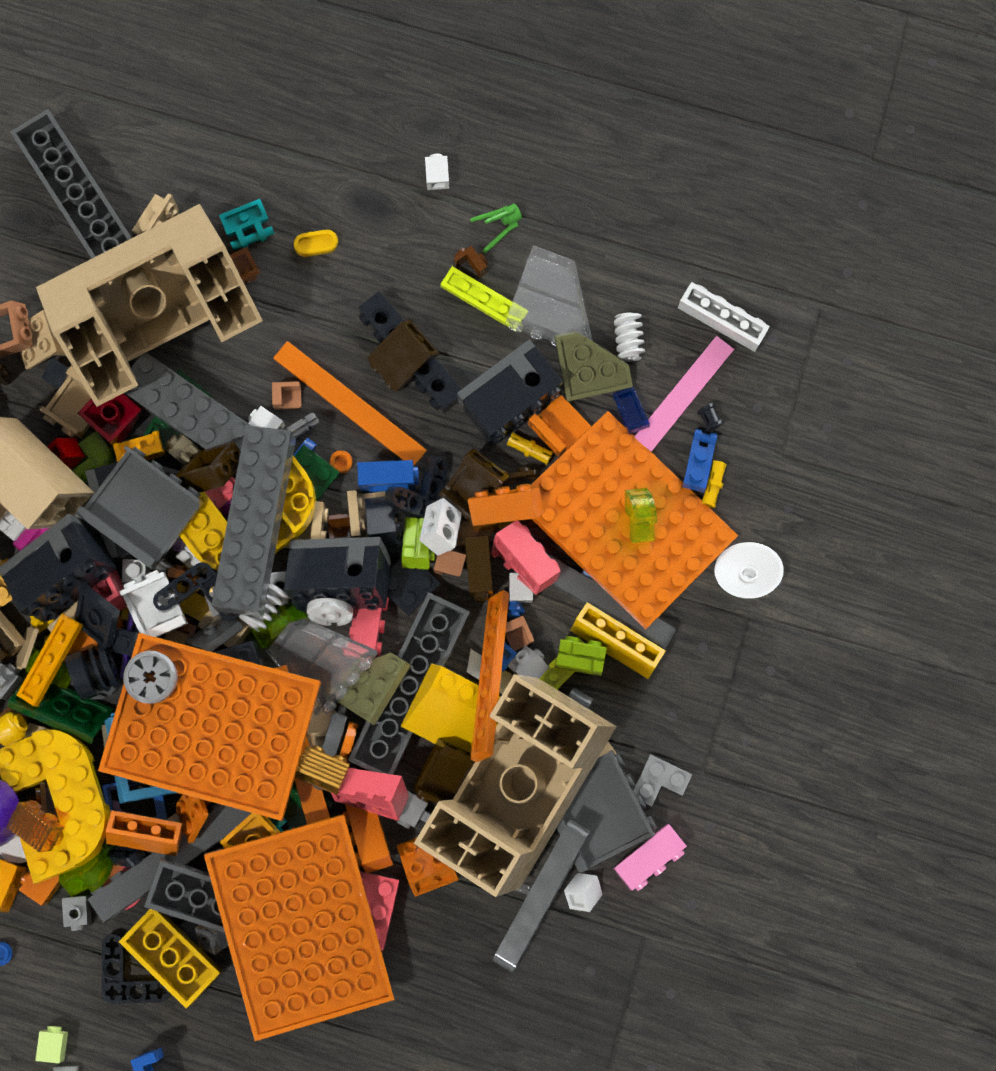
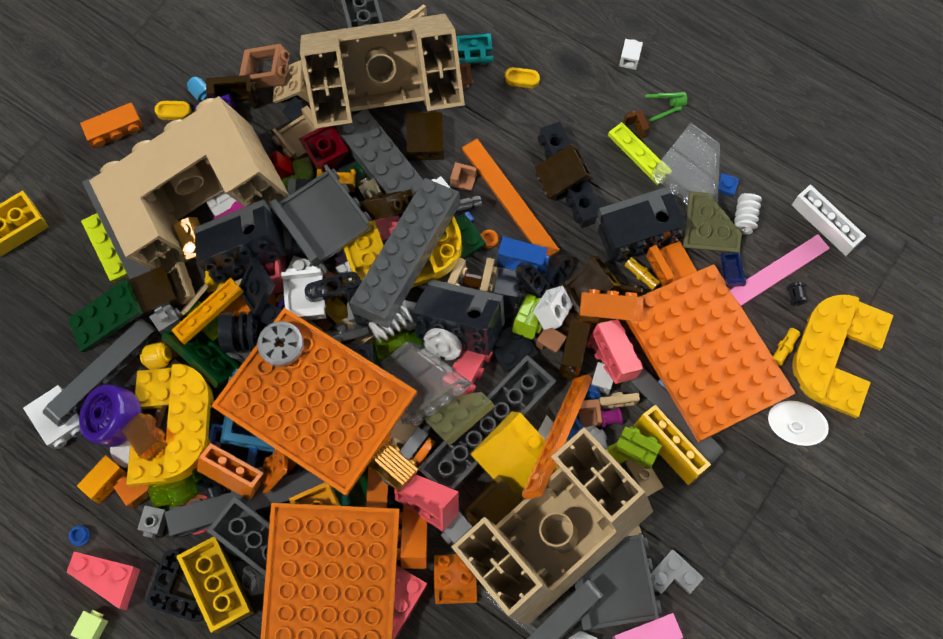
camera: 20 degrees right, 10 degrees down
clear neon green brick [625,488,657,543] -> none
blue plate [682,429,717,492] -> none
none -> coral wedge [67,552,140,611]
none -> dark brown panel [406,111,444,161]
none -> tan plate [599,392,640,410]
none -> magenta bush [601,407,622,428]
none -> tan plate [624,460,663,497]
none -> blue plate [715,173,739,197]
none -> yellow plate [792,295,893,418]

